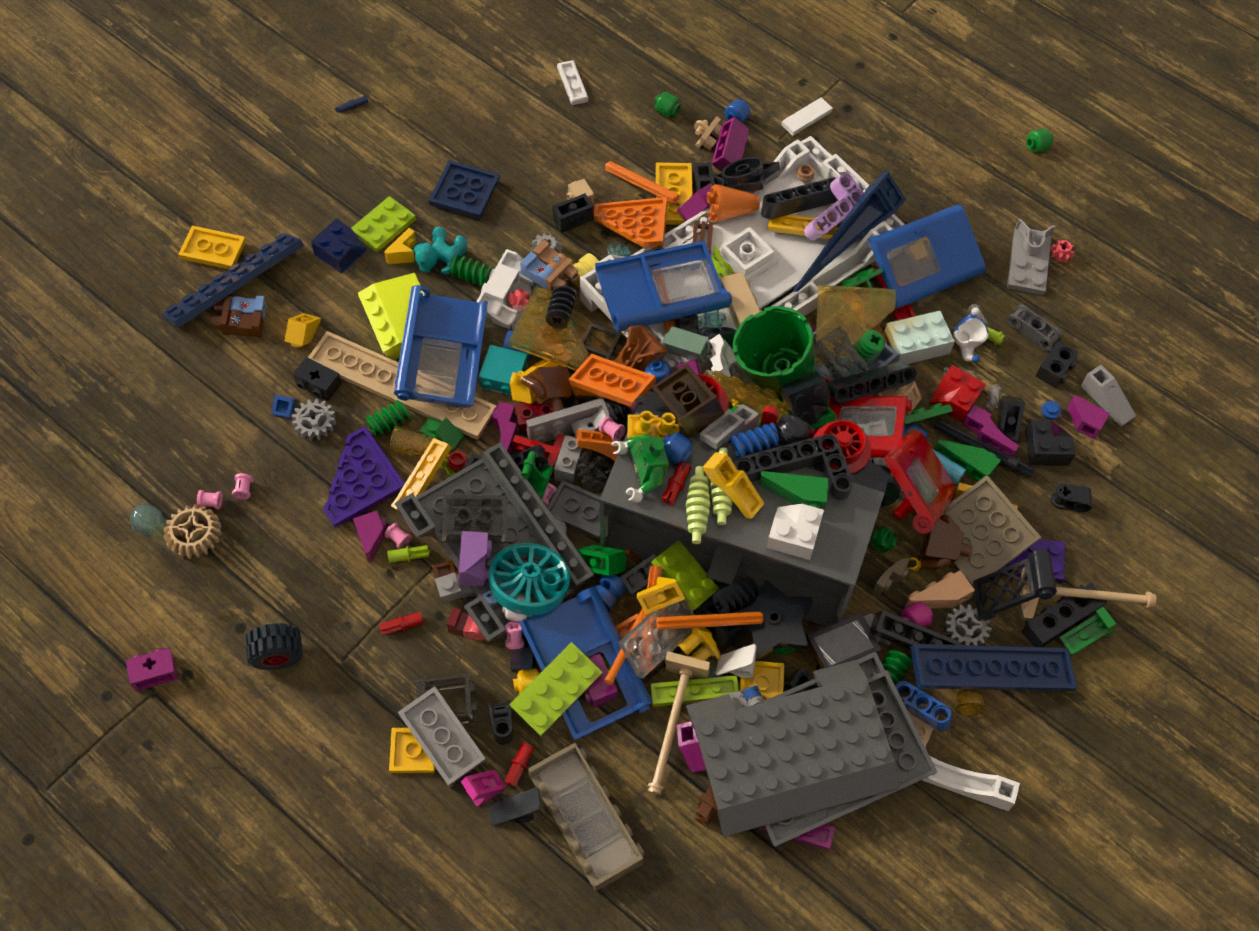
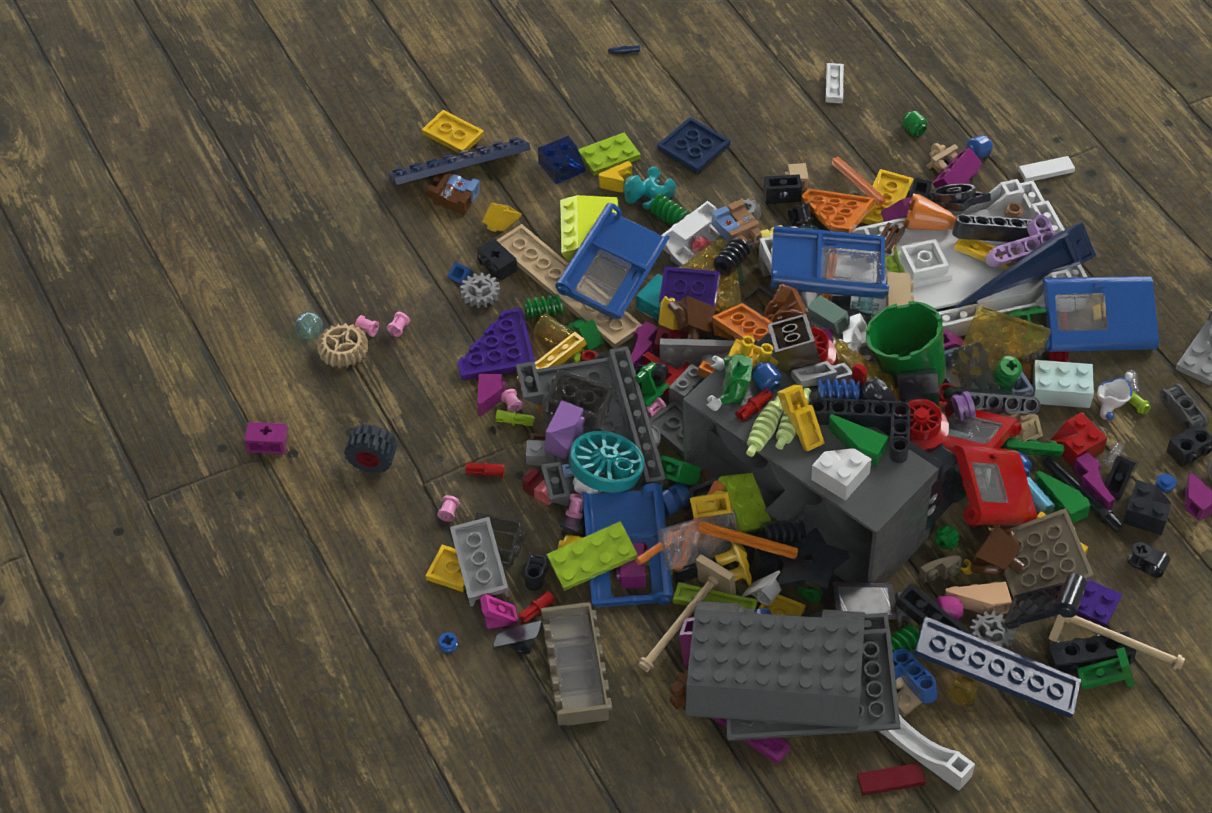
camera: 25 degrees right, 10 degrees down
none -> bright pink bush [437,495,460,522]
none -> blue bush [439,632,458,654]
none -> dark purple plate [659,266,720,306]
none -> black piece [788,203,814,225]
none -> dark red tile [857,763,926,796]
none -> medium lavender wheel [951,391,976,422]

